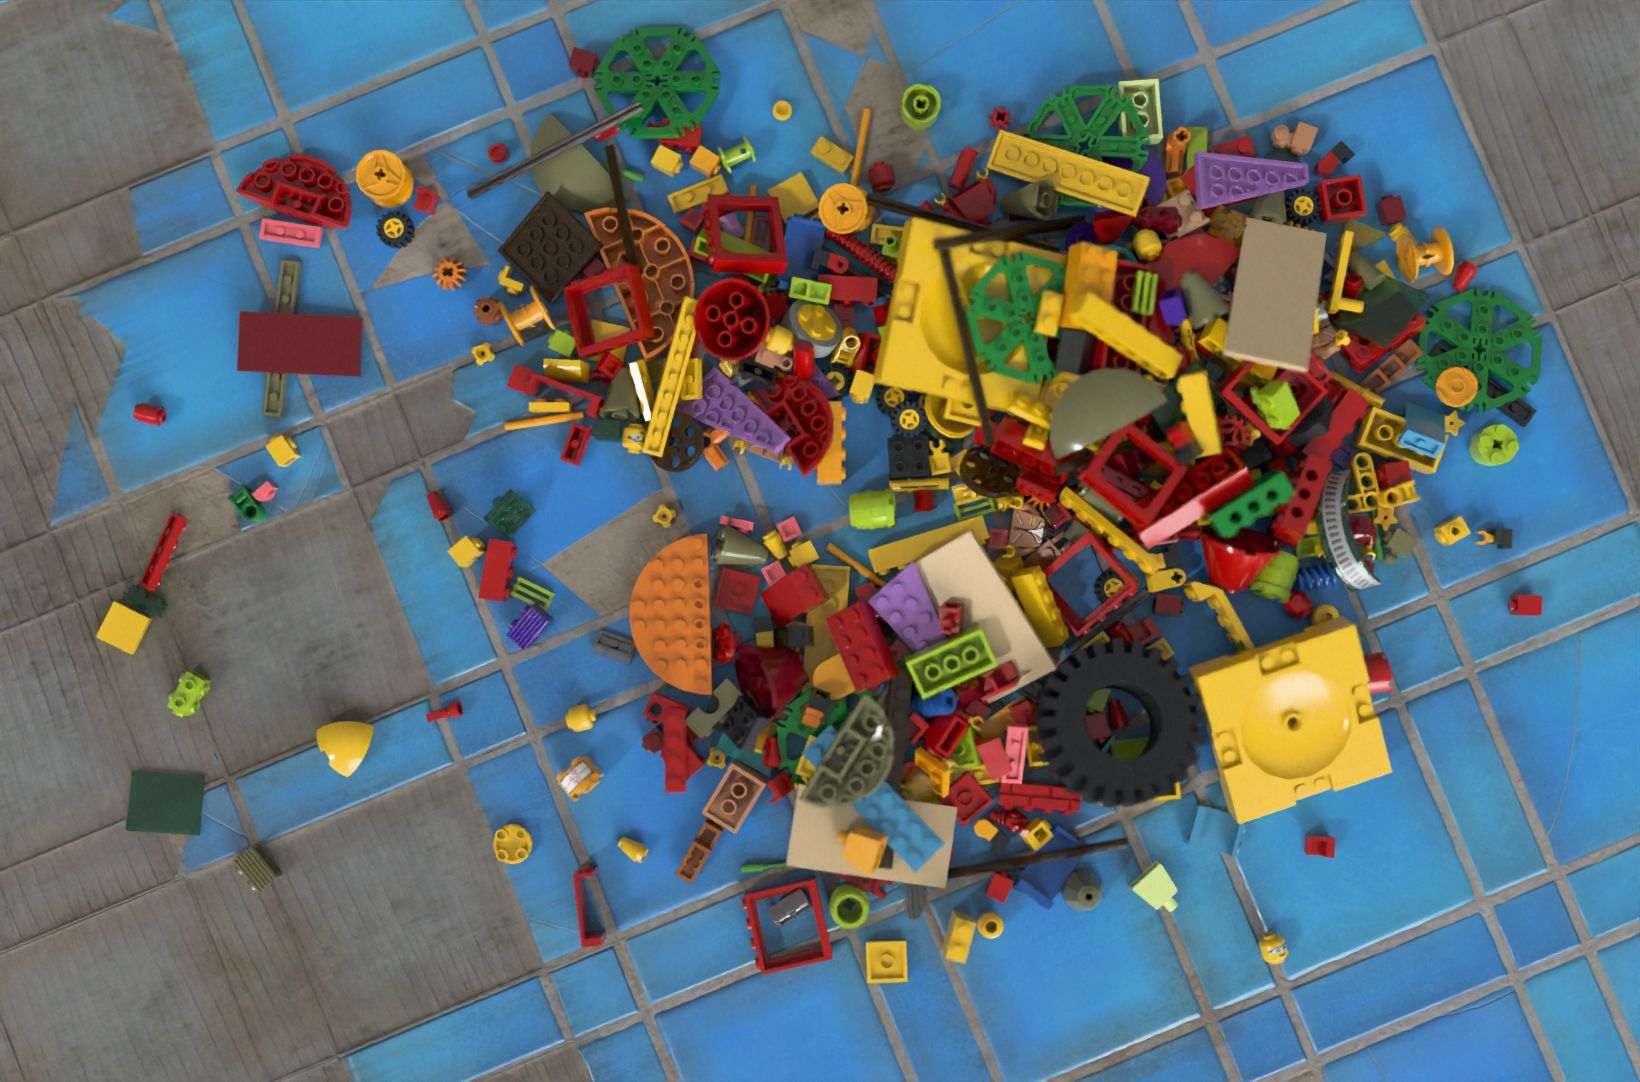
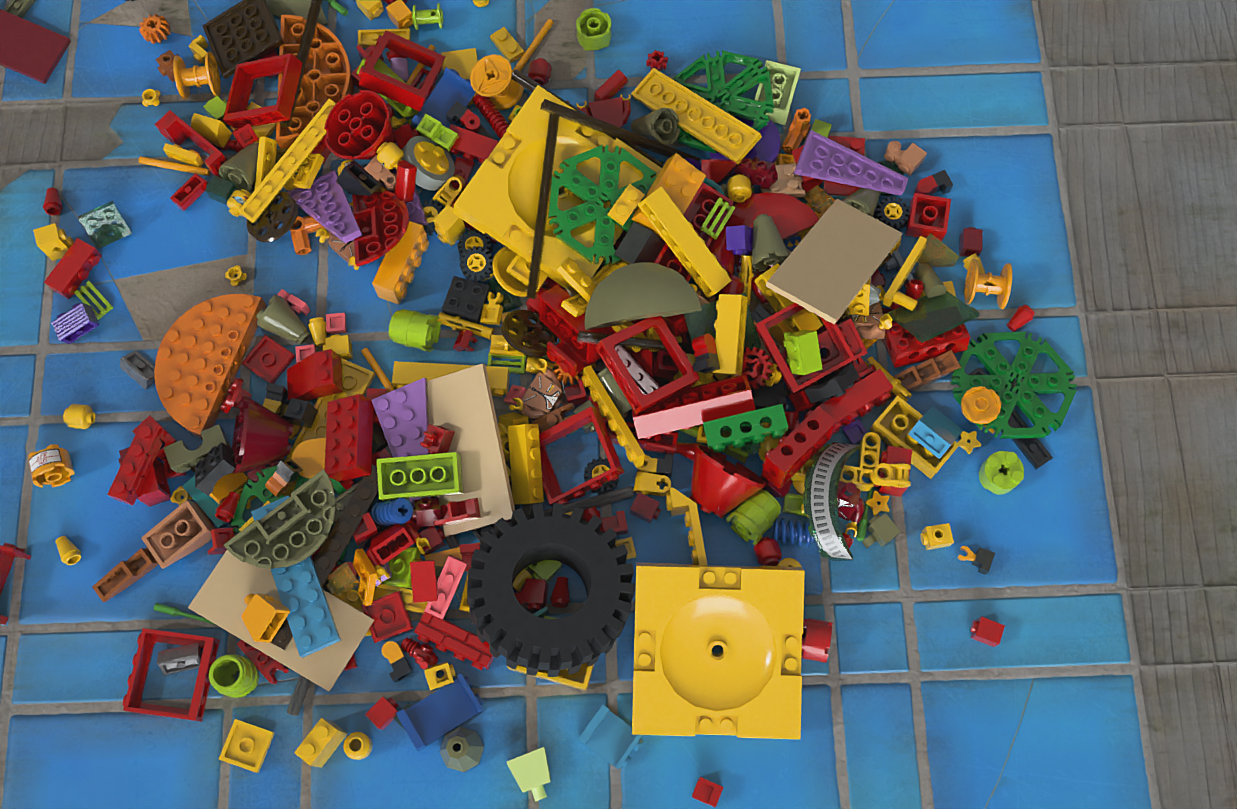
camera: 20 degrees right, 15 degrees down
dark brown axle [947,837,1129,880] -> none

